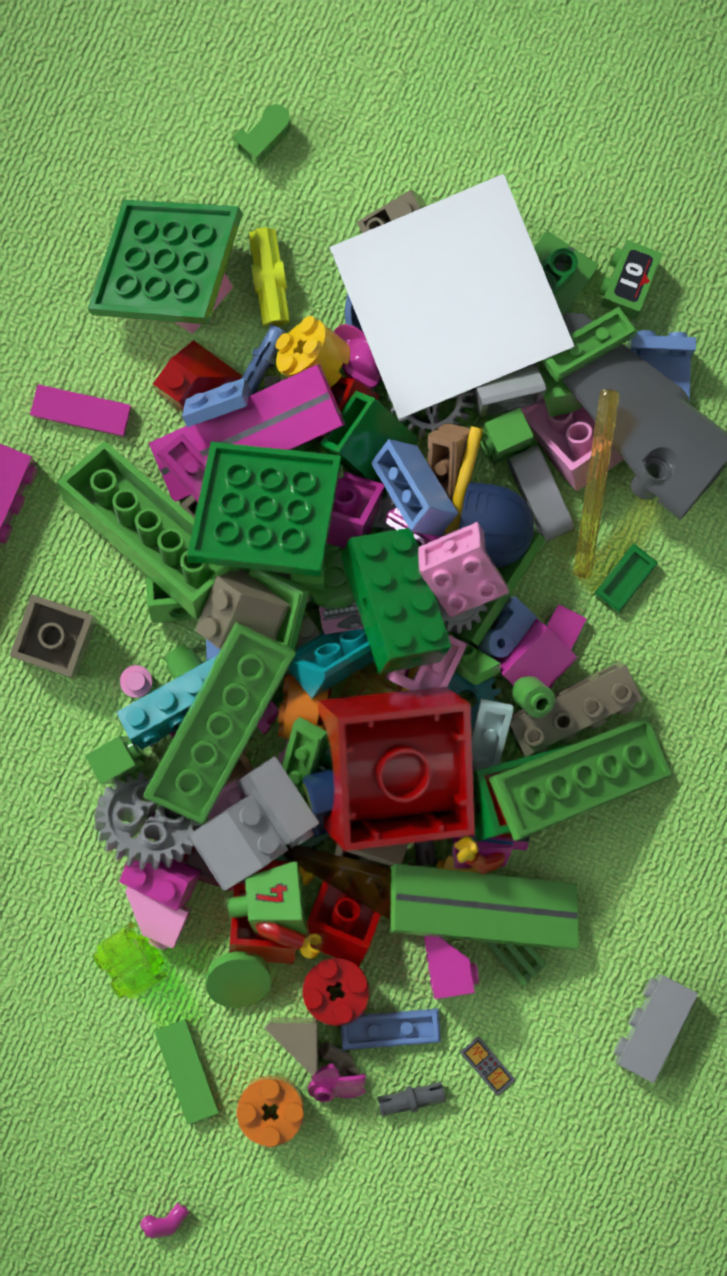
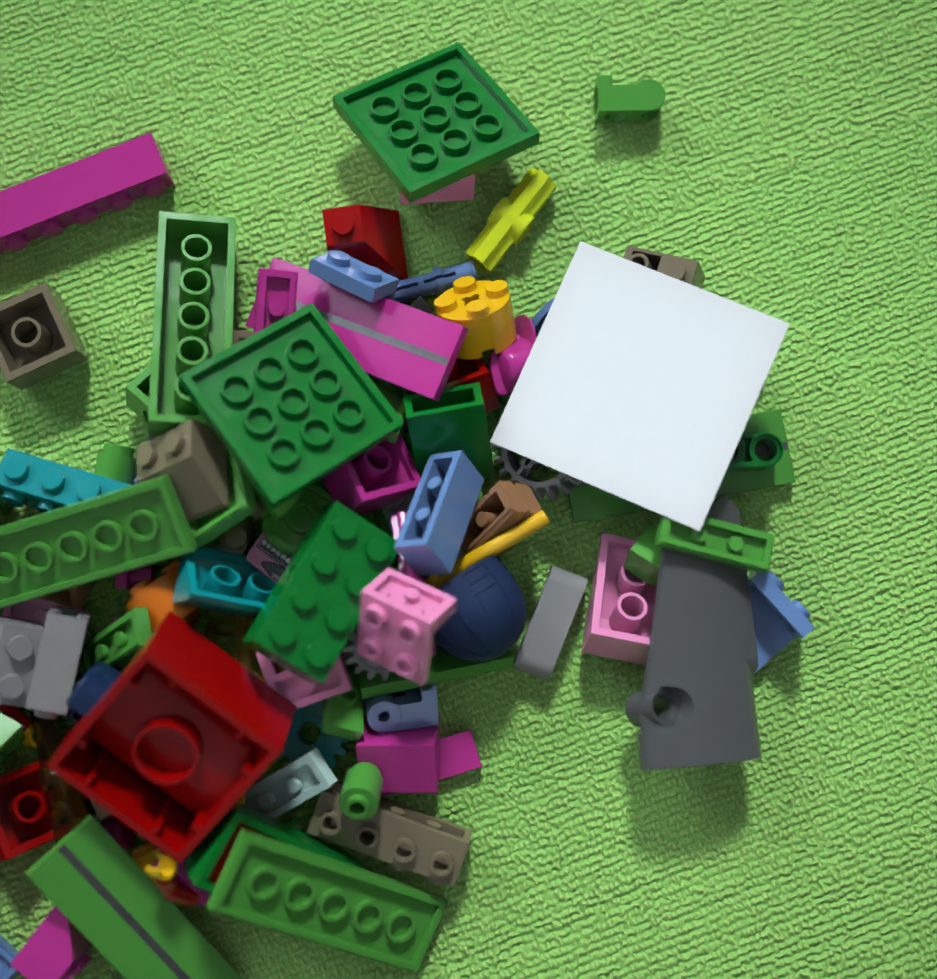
camera: 50 degrees right, 0 degrees up
dark pink tile [30,384,132,438] -> none
bright pink plate [120,665,153,698] -> none
light grey slope [473,363,546,418] -> none
bright green brick [480,407,534,464] -> none
clear yellow axle [573,389,620,578] -> none
green tile [593,543,658,614] -> none
brick [599,240,662,319] -> none

